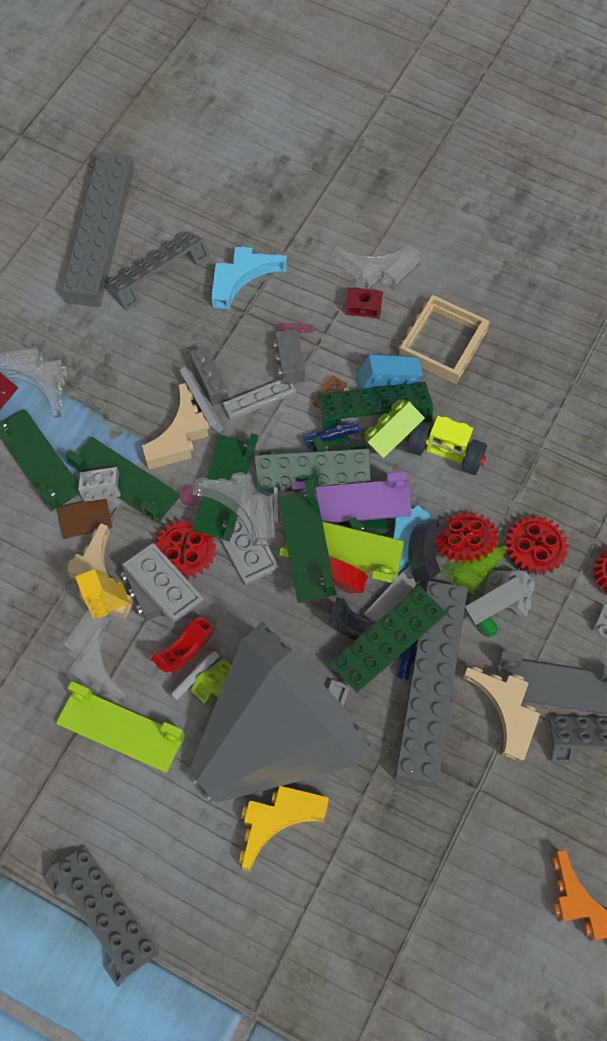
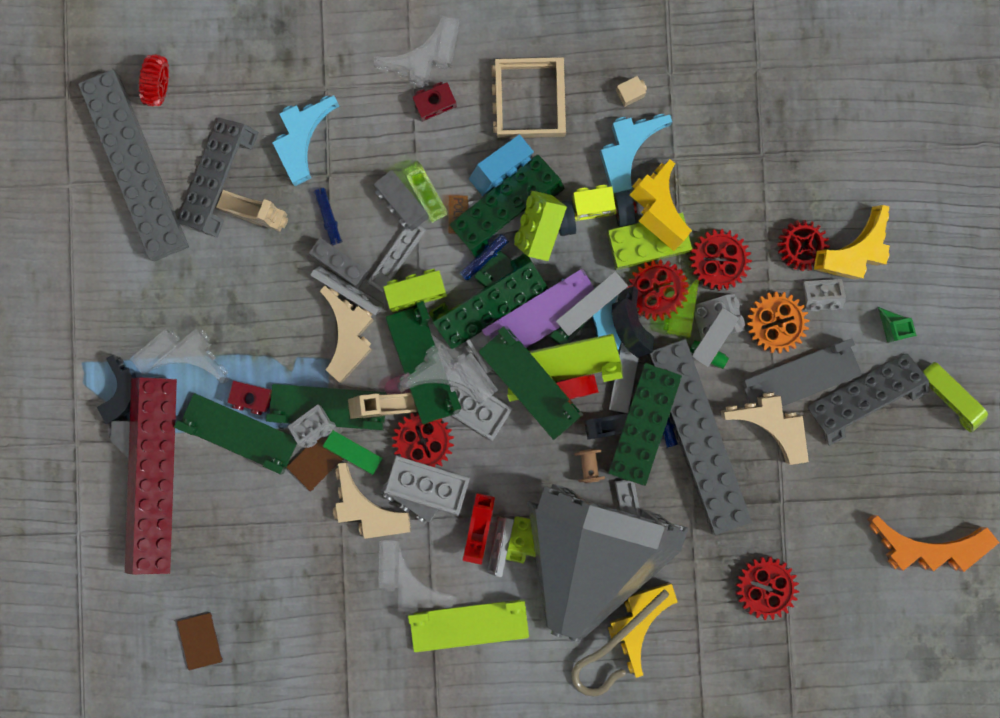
camera: 30 degrees left, 20 degrees up
yellow wedge [75,569,131,619] -> none
clear pink tile [278,323,314,333] -> none
none -> red gear [138,54,169,107]
none -> tan arch [216,190,288,232]
none -> dark red brick [227,381,272,415]
none -> clear blue pin [314,188,343,246]
none -> green tile [323,430,383,475]
none -> tan arch [348,393,417,419]
none -> lime brick [383,269,447,313]
none -> clear neon green slope [402,160,449,223]
none -> light grey tile [556,271,628,336]
none -> dark tan piece [571,589,669,697]
none -> medium nougat hose [574,449,605,483]
none -> medium azure arch [600,114,672,195]
none -> lime brick [607,212,692,270]
none -> tan brick [616,76,647,107]
none -> yellow arch [630,159,692,251]
none -> red gear [735,556,799,620]
none -> orange gear [746,291,810,354]

